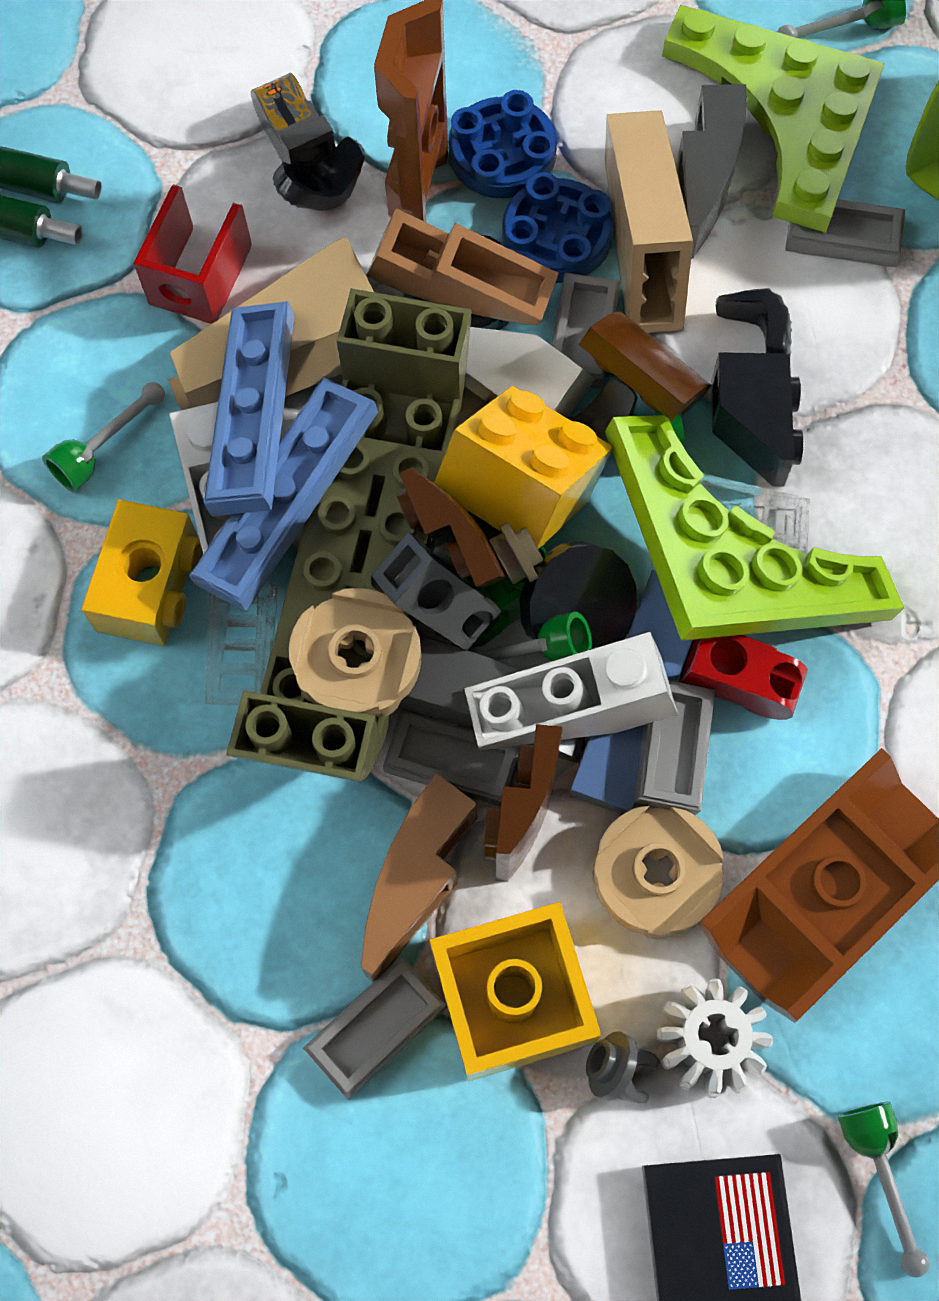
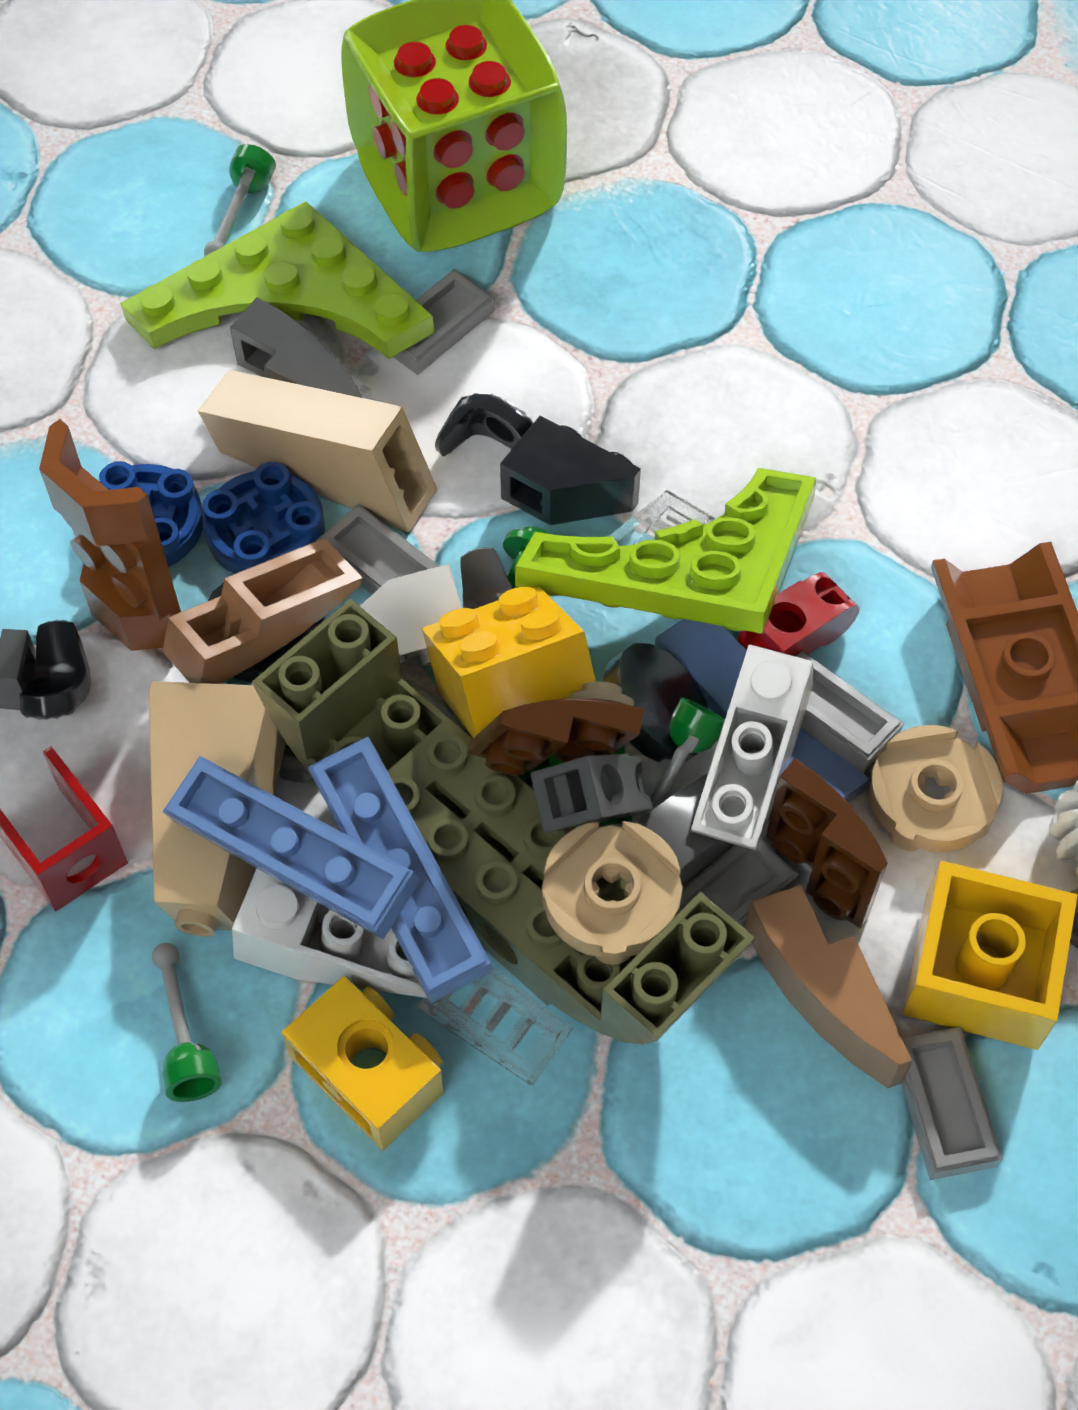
camera: 60 degrees left, 10 degrees down
reddish brown slope [579,311,712,421] -> none

